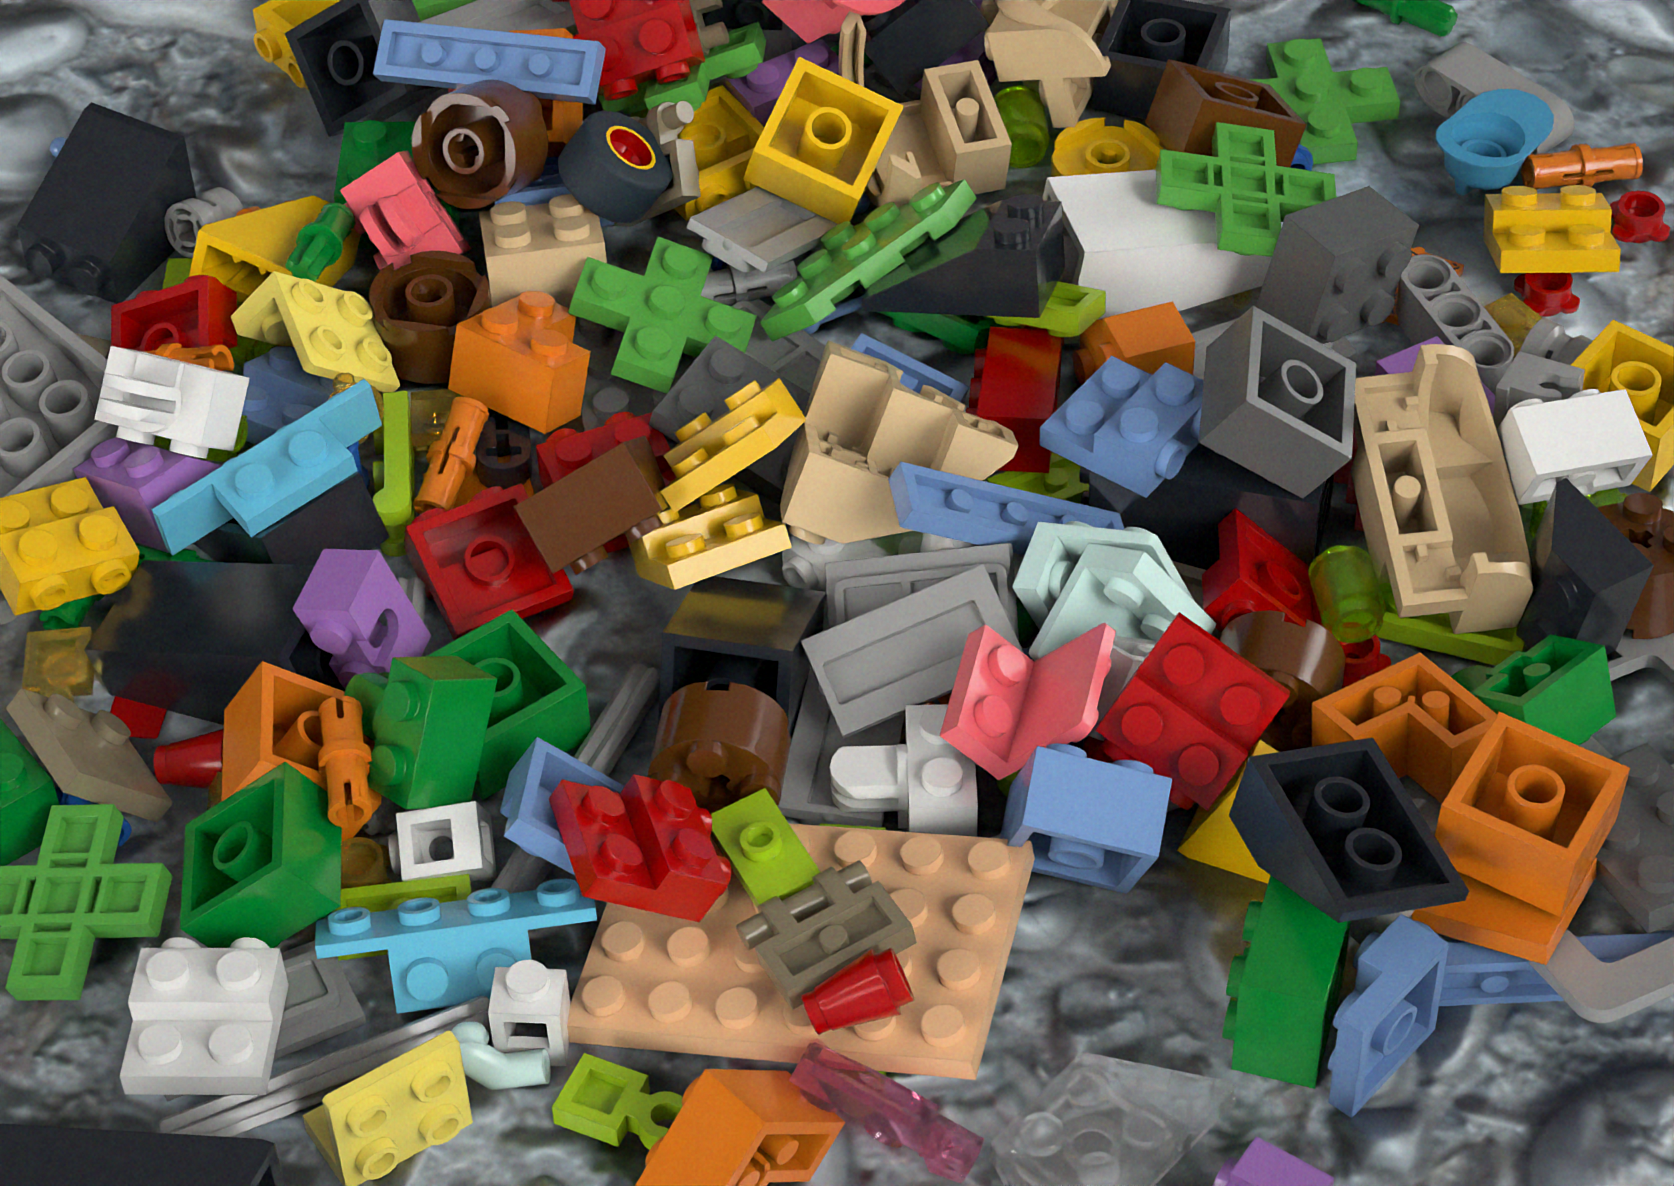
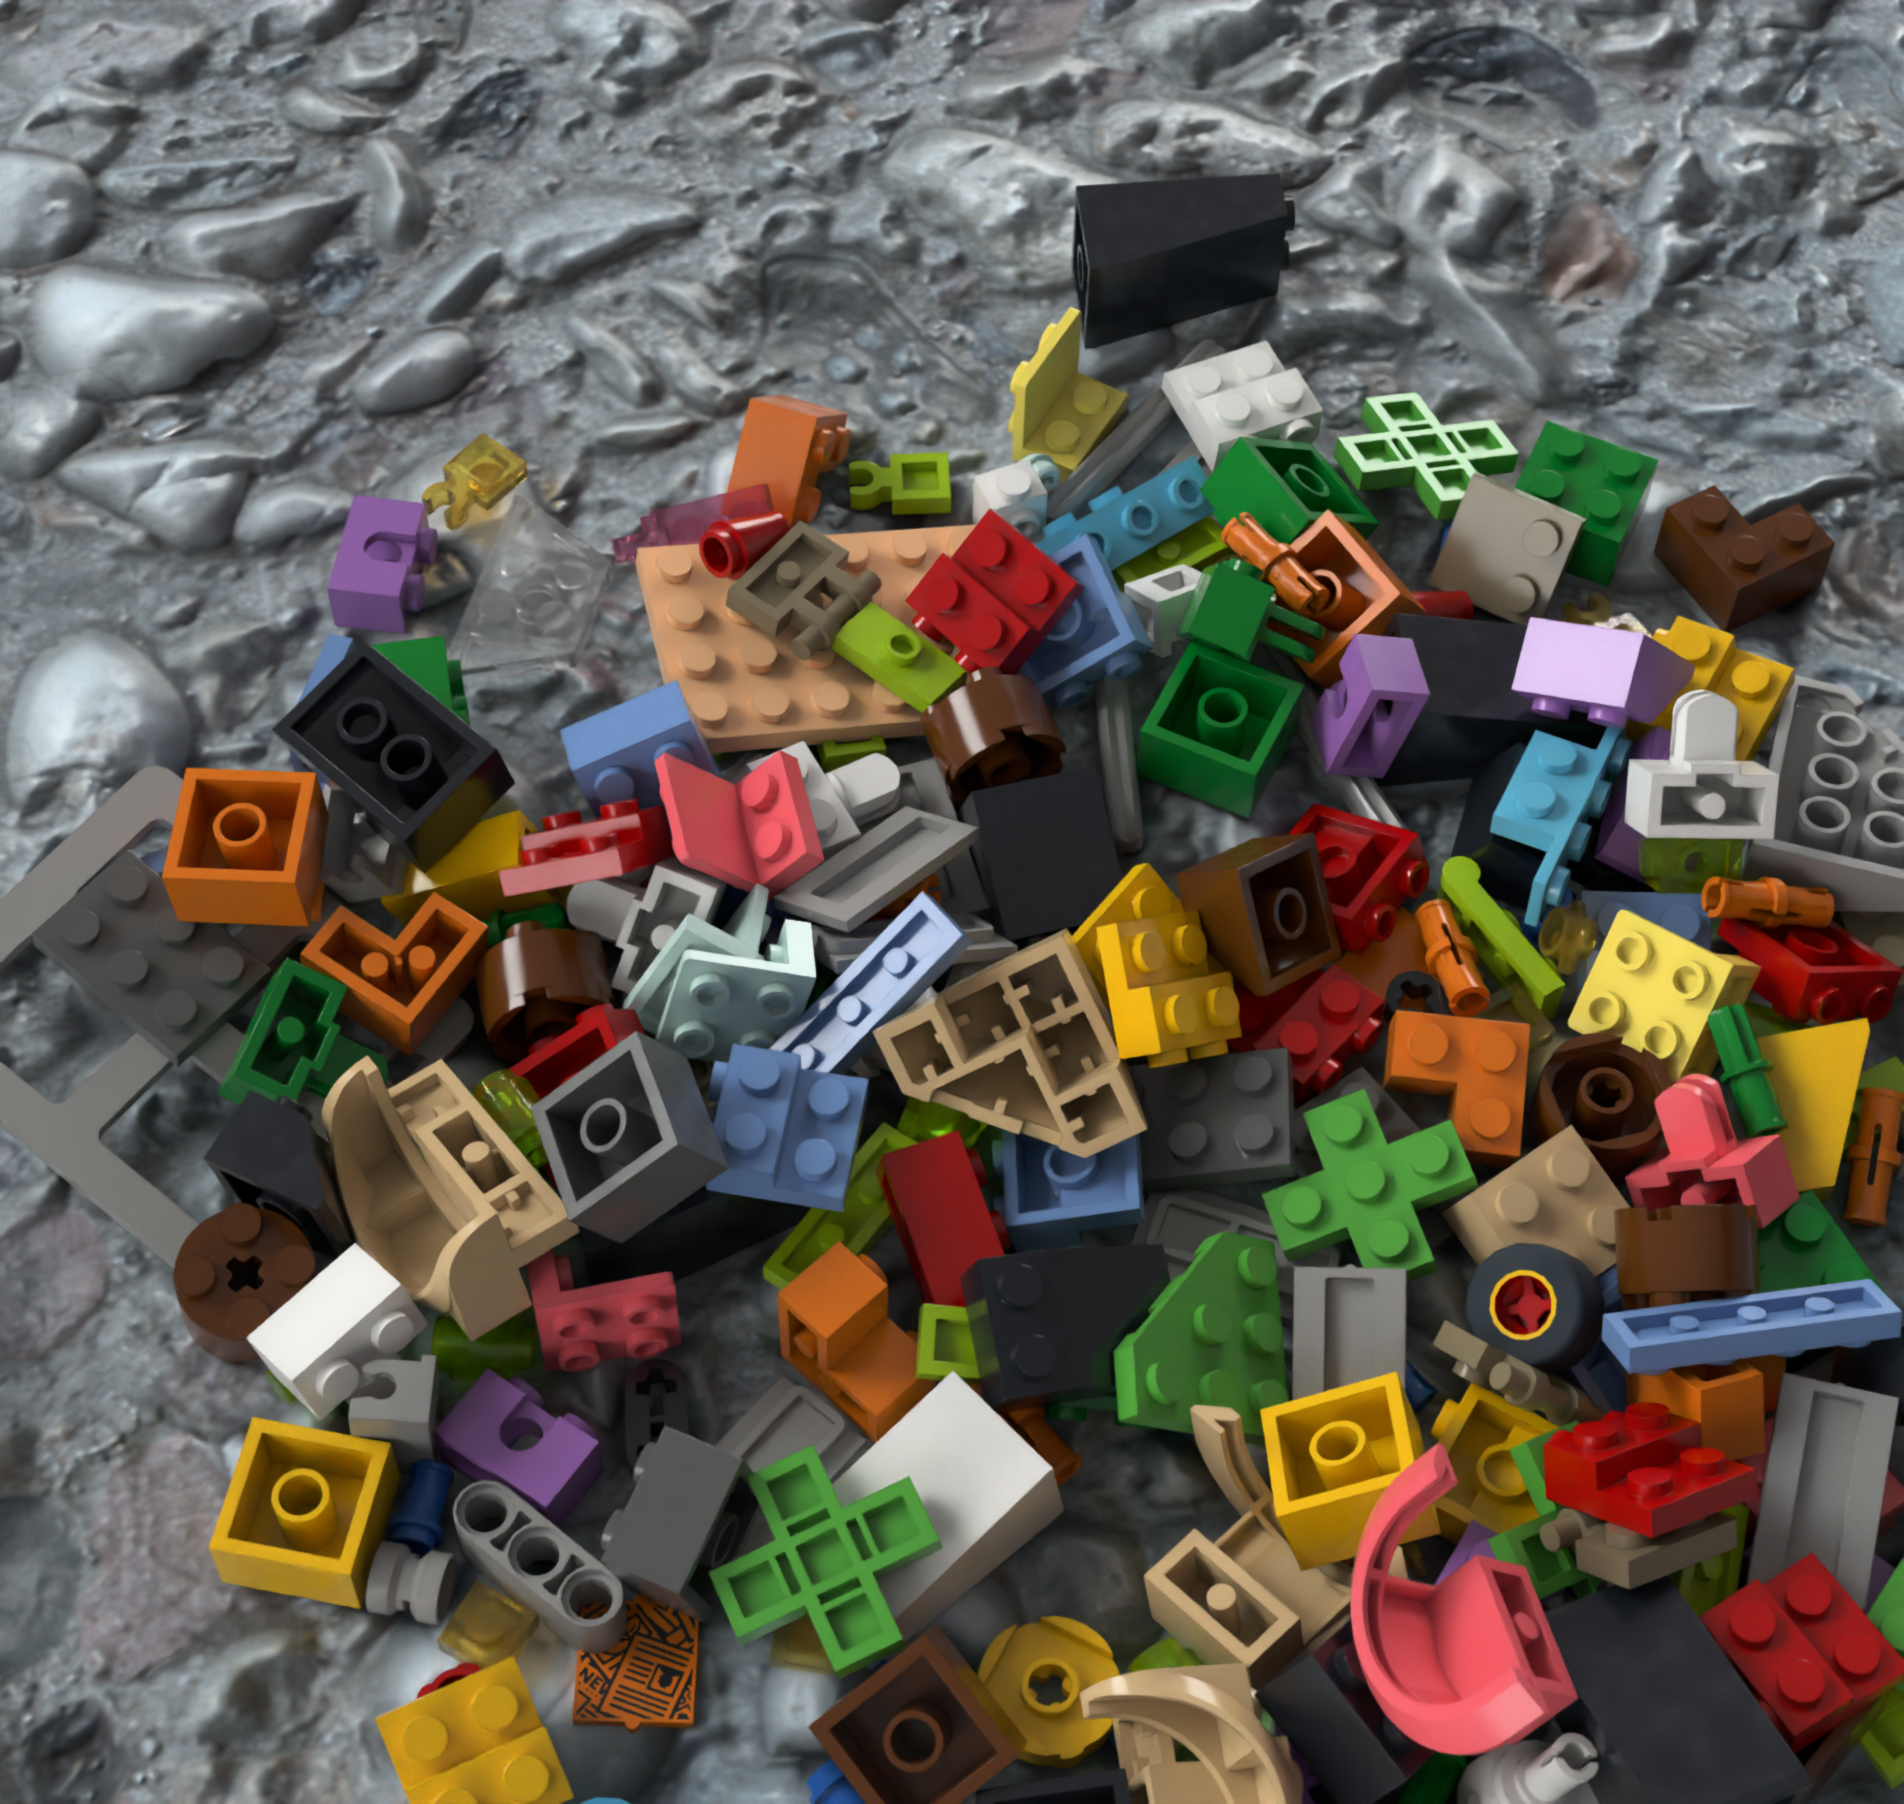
camera: 150 degrees right, 10 degrees up
none -> slope [1511,617,1695,729]

